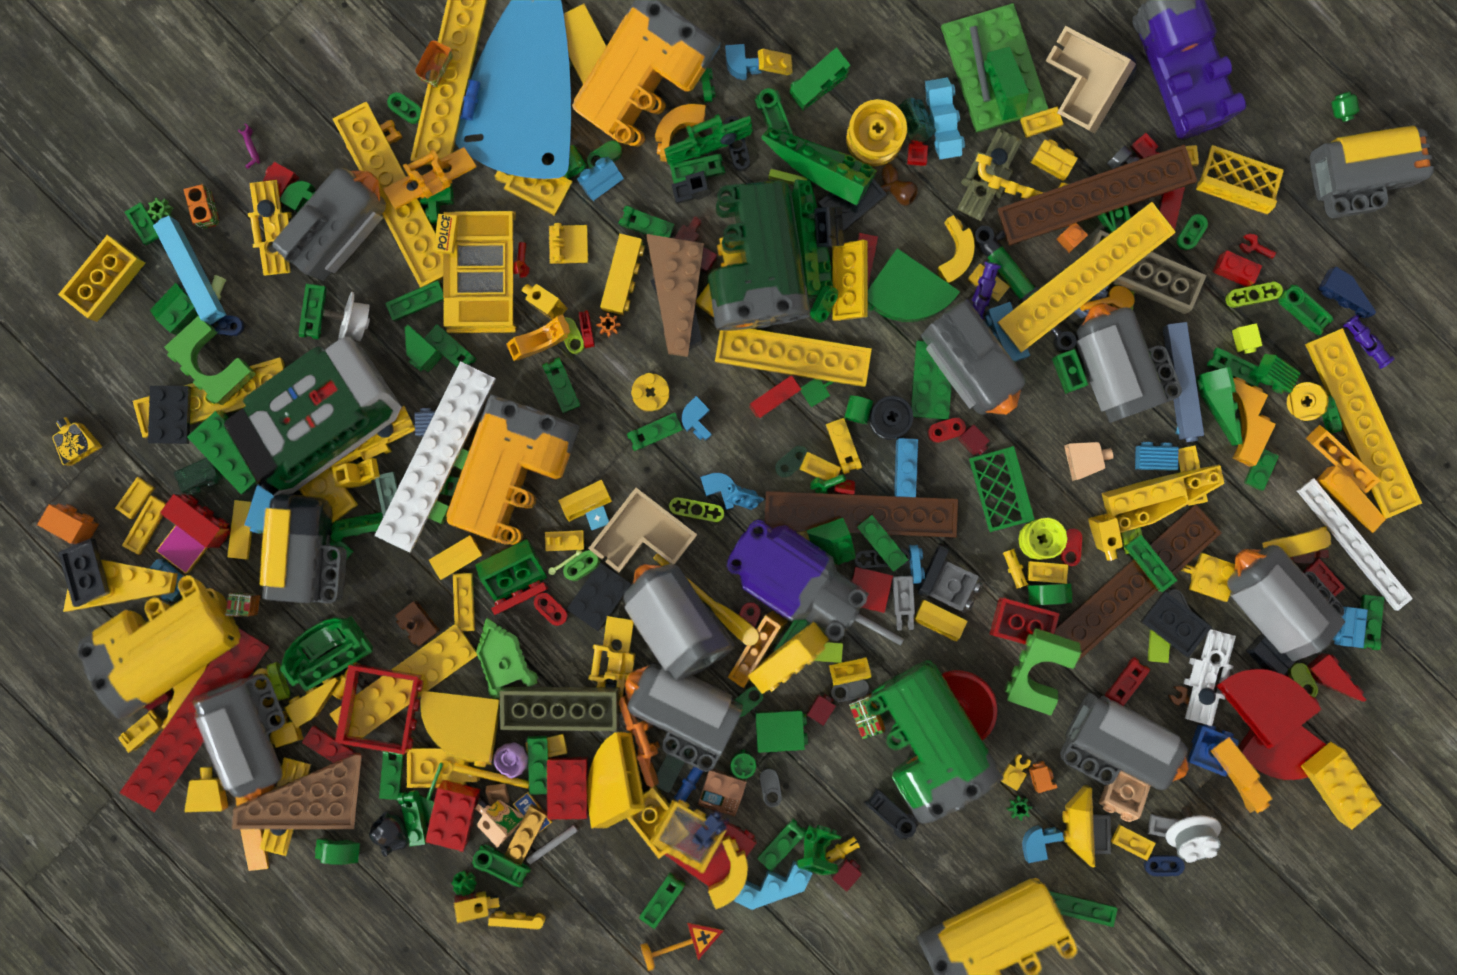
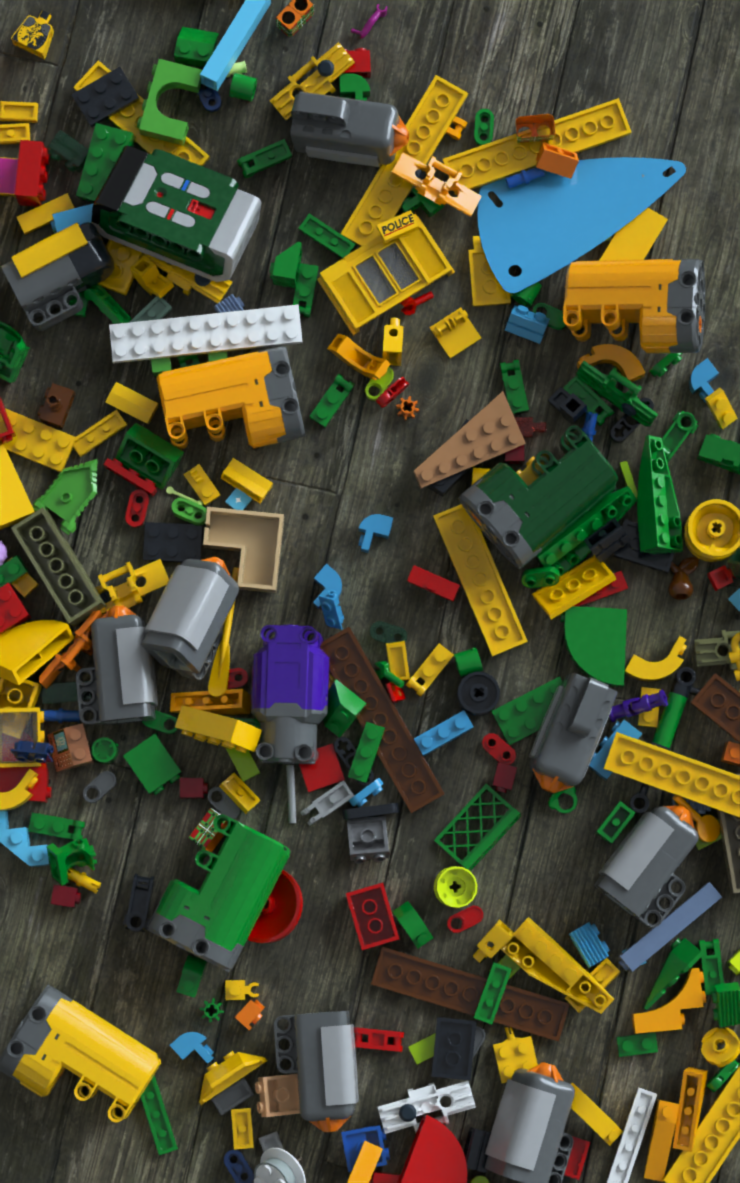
camera: 60 degrees right, 5 degrees down
white piece [323,292,370,342] -> none
yellow brick [600,234,645,316] -> none
green plate [626,413,683,452] -> none
yellow plate [631,373,669,412] -> none
lime beam [669,497,724,522] -> none
green piece [800,379,834,407] -> none
yellow piece [914,600,968,642] -> none
yellow pin [1003,549,1028,589] -> none
bright green arch [1005,628,1081,715] -> none
yellow plate [1027,561,1068,584] -> none
light nougat torso [1064,442,1113,481] -> none
dark orange bar [1168,686,1190,705] -> none
clear red plate [1291,550,1328,563] -> none
none -> green brick [176,954,208,998]
none -> green piece [229,73,257,102]
none -> orange hinge [536,142,579,179]
none -> green piece [548,787,578,814]
none -> blue pin [581,411,598,441]

